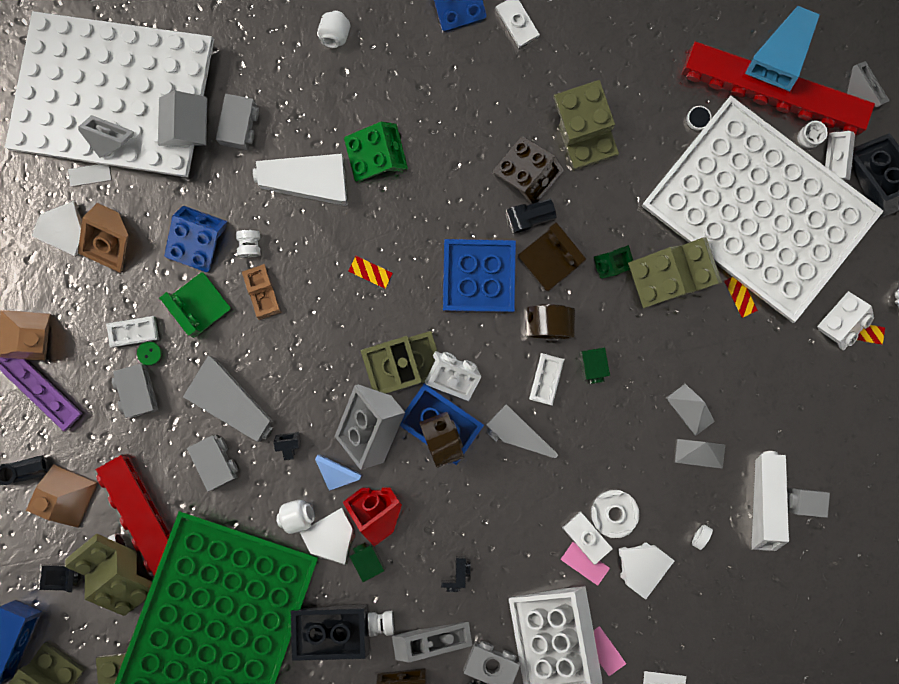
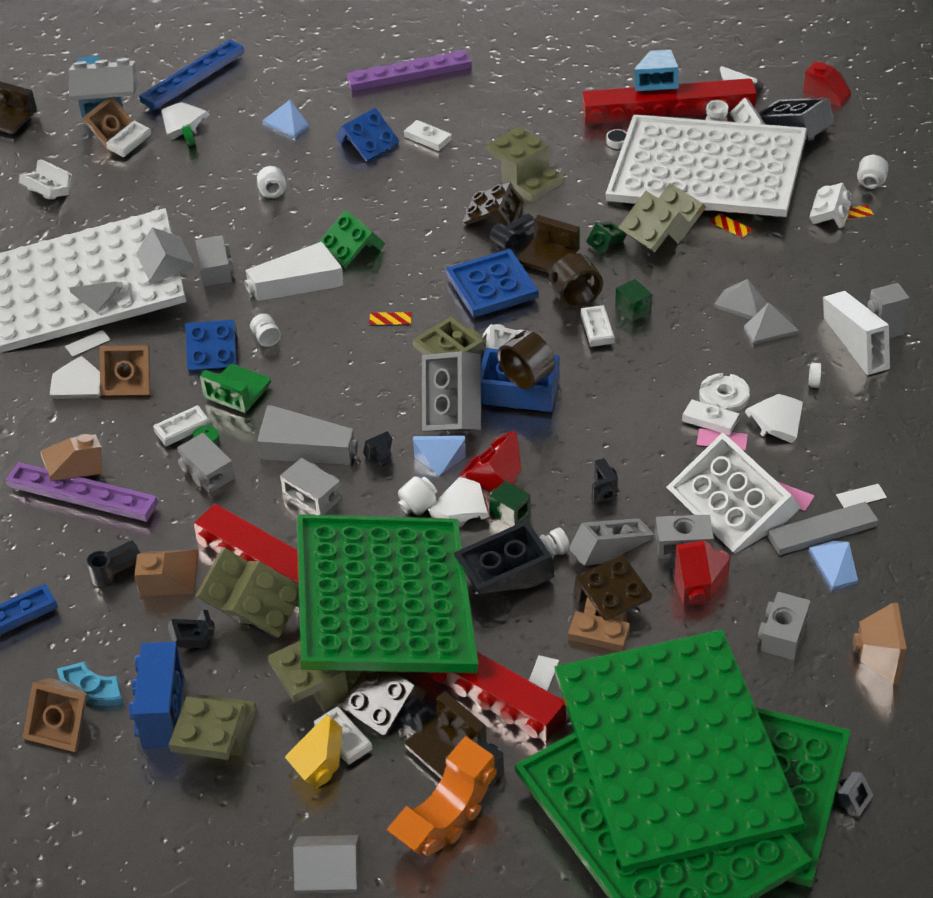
camera: 20 degrees left, 40 degrees down
medium nougat slope [242,264,281,320] -> none
light grey slope [486,404,558,458] -> none

